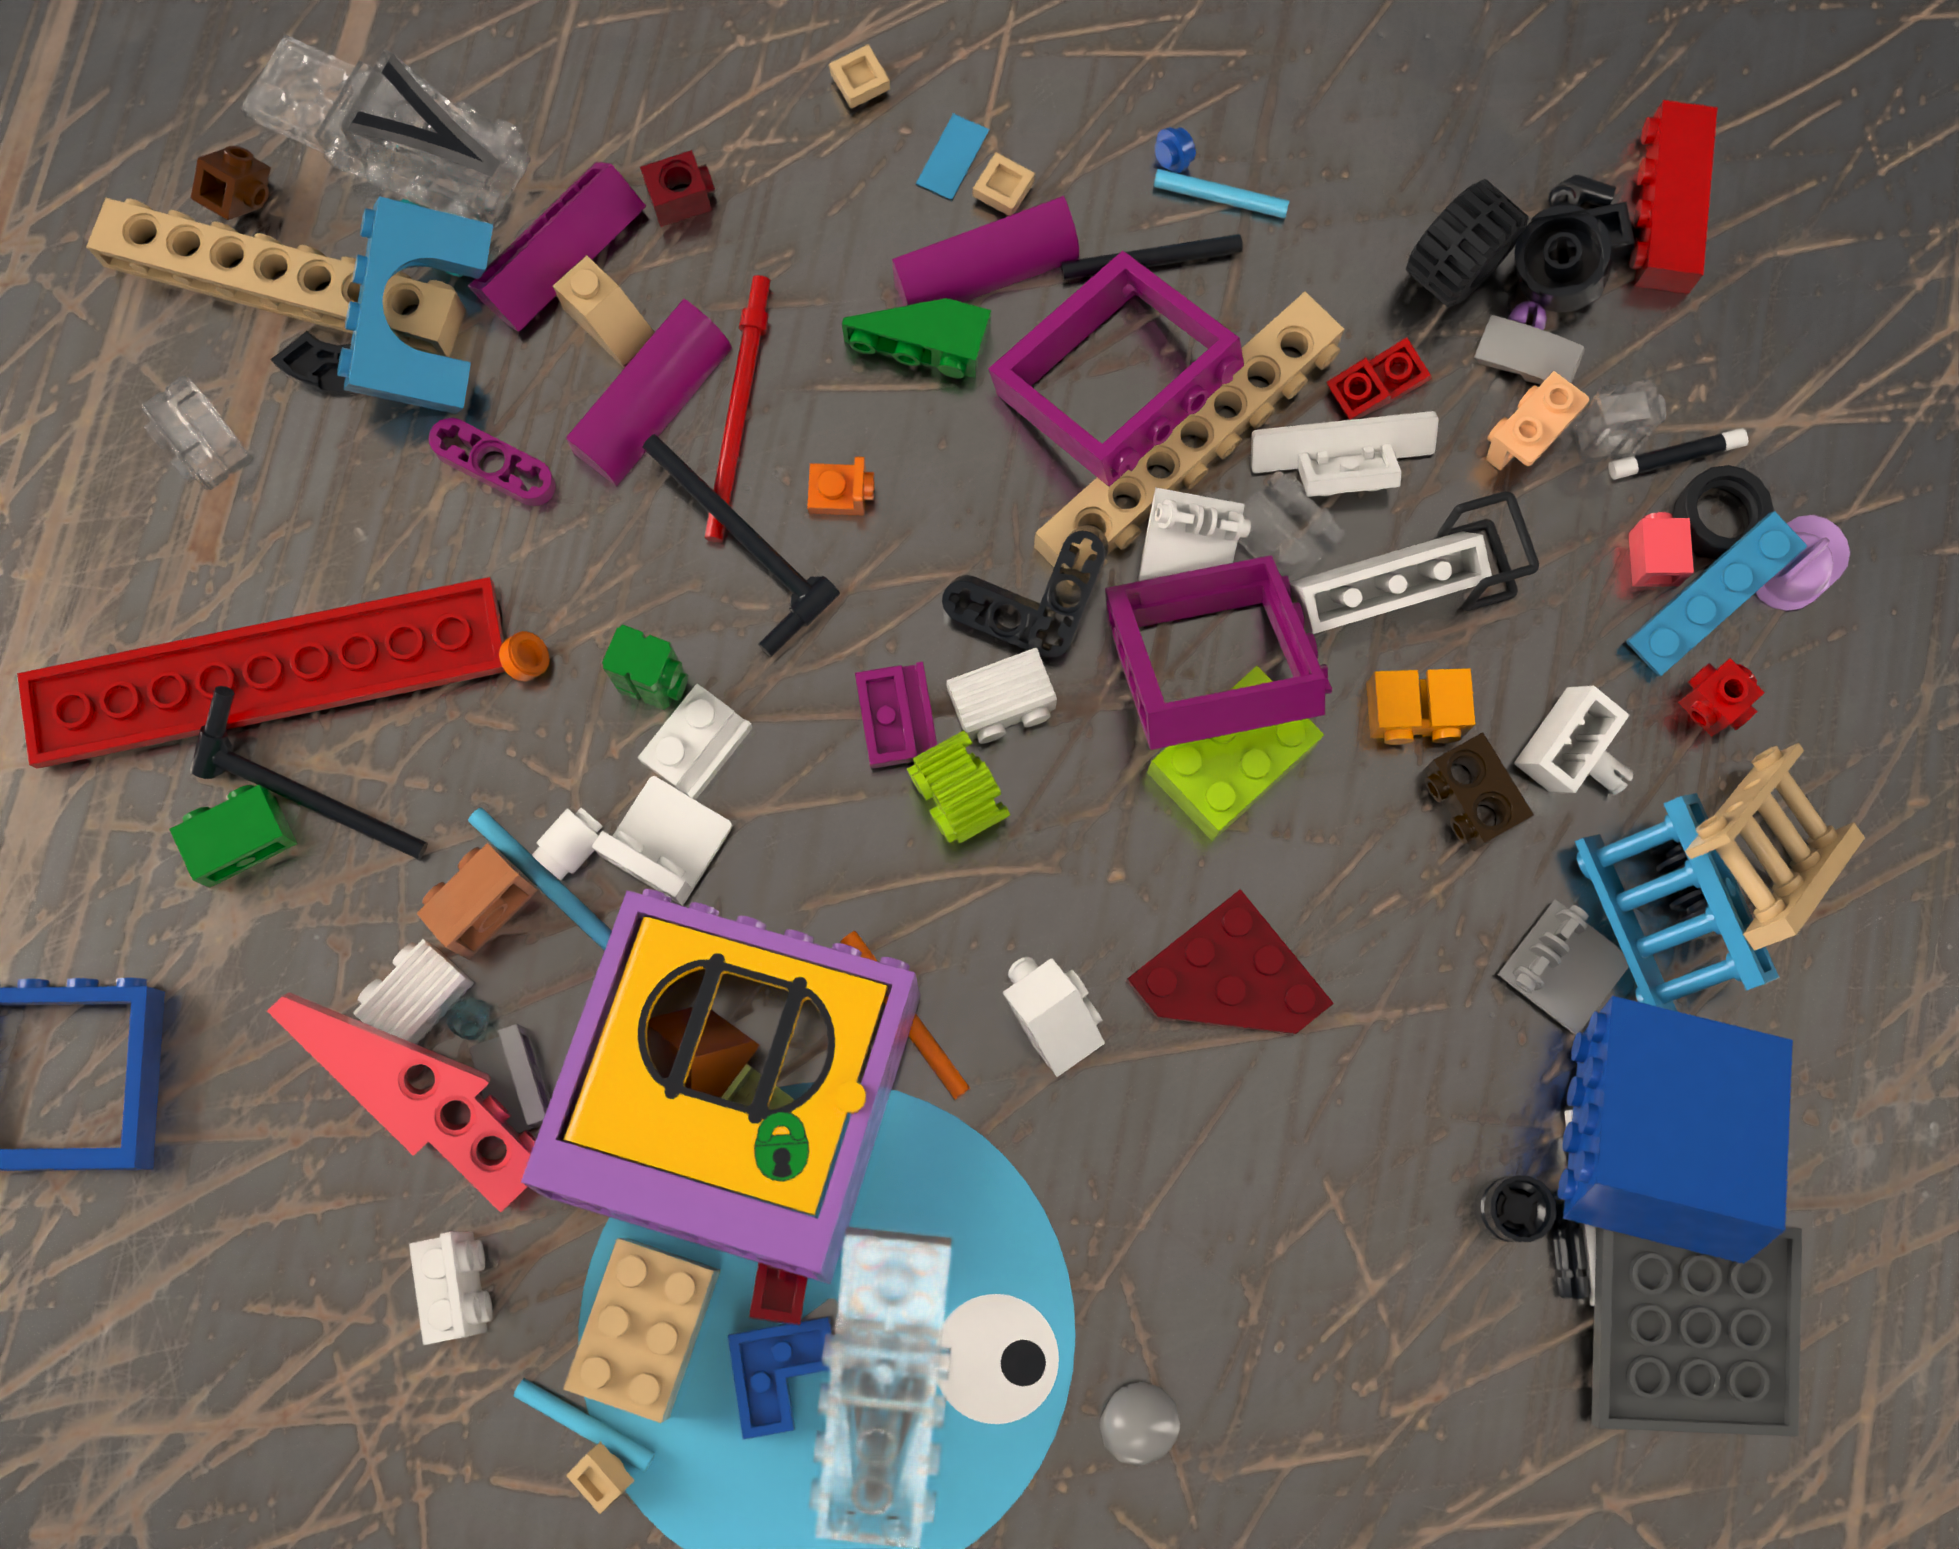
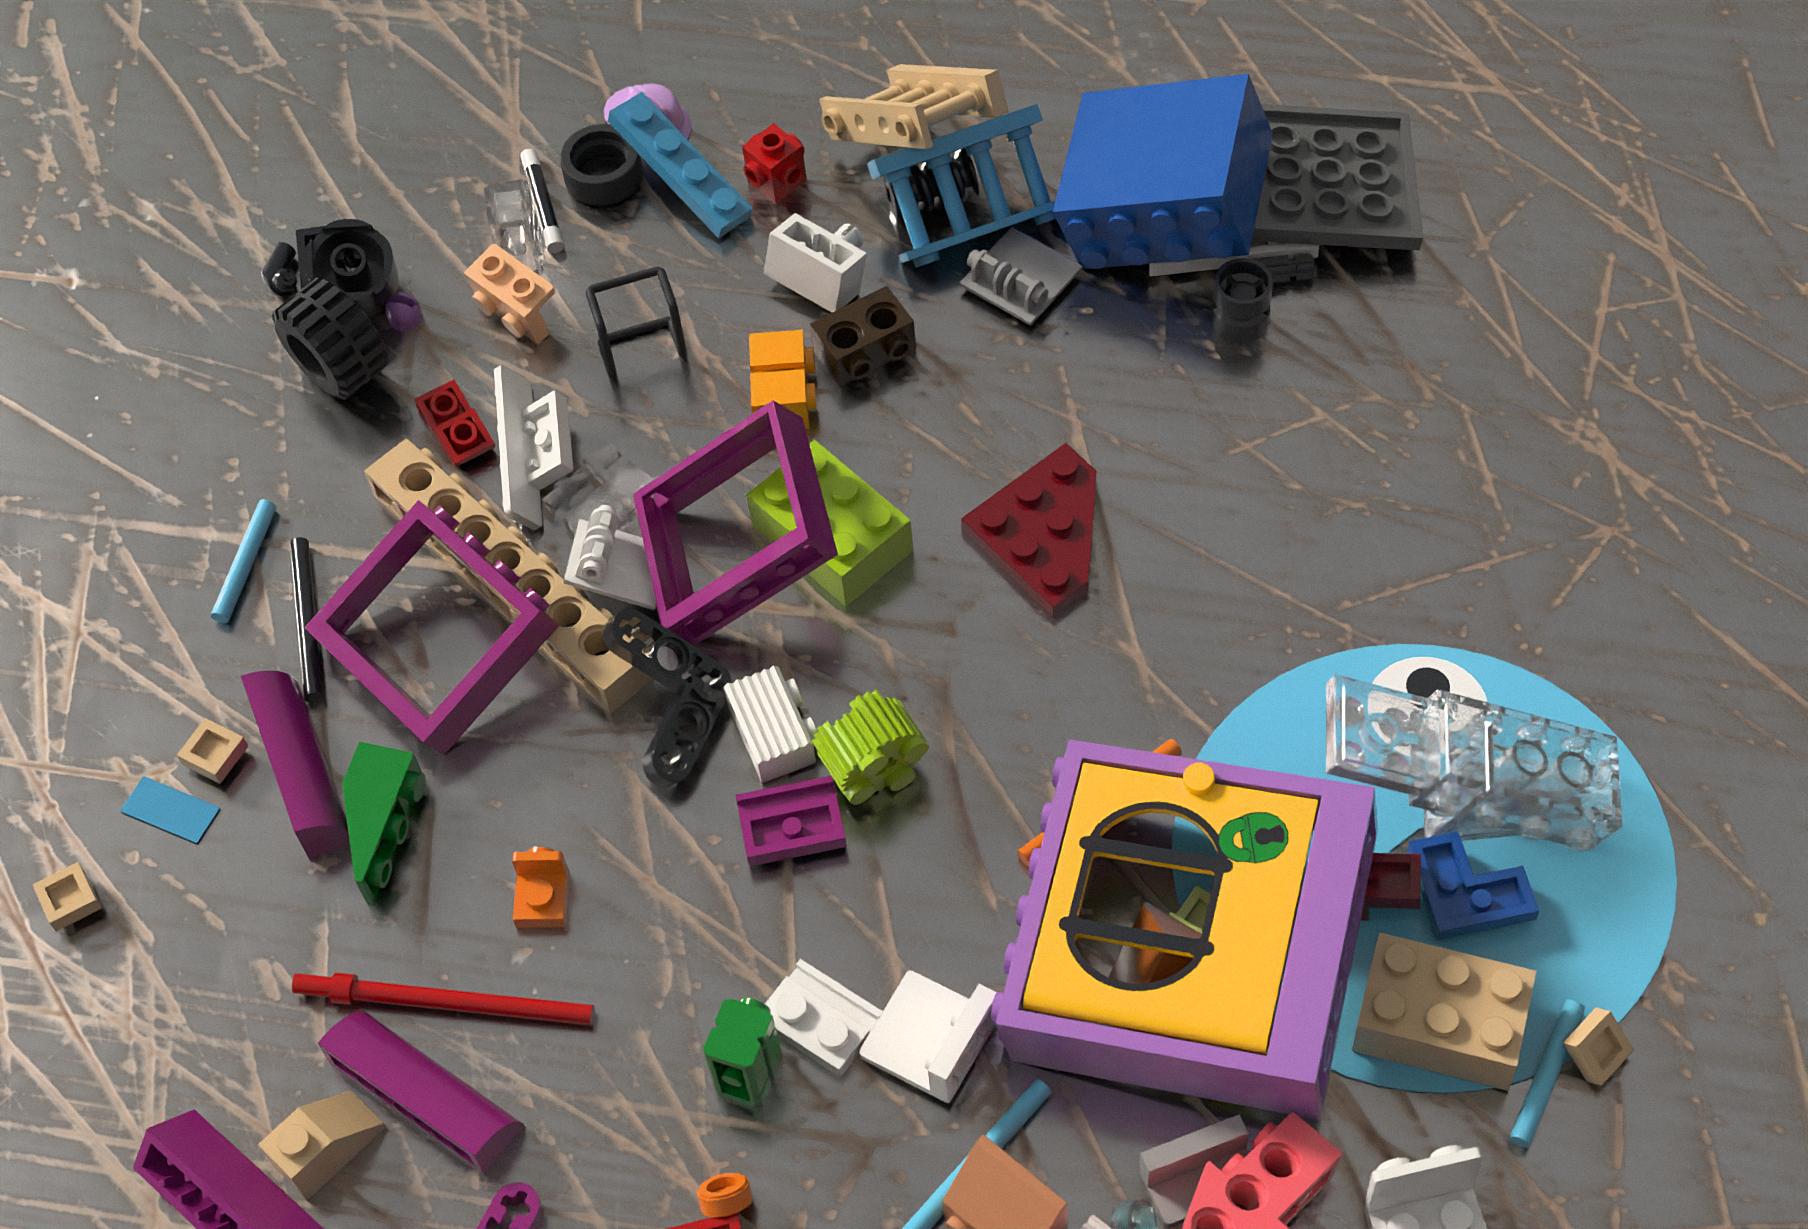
camera: 85 degrees left, 20 degrees down
white brick [532,808,603,880] -> none
dark red brick [640,150,715,227] -> none
black bar [642,434,840,657] -> none
white brick [1002,957,1105,1077] -> none
light grey hair [1099,1382,1180,1467] -> none
blue plate [1155,127,1196,173] -> none
white brick [1290,531,1492,634] -> none
light grey slope [1474,315,1585,385] -> none
coral brick [1628,512,1694,587] -> none
red brick [1630,100,1718,294] -> none

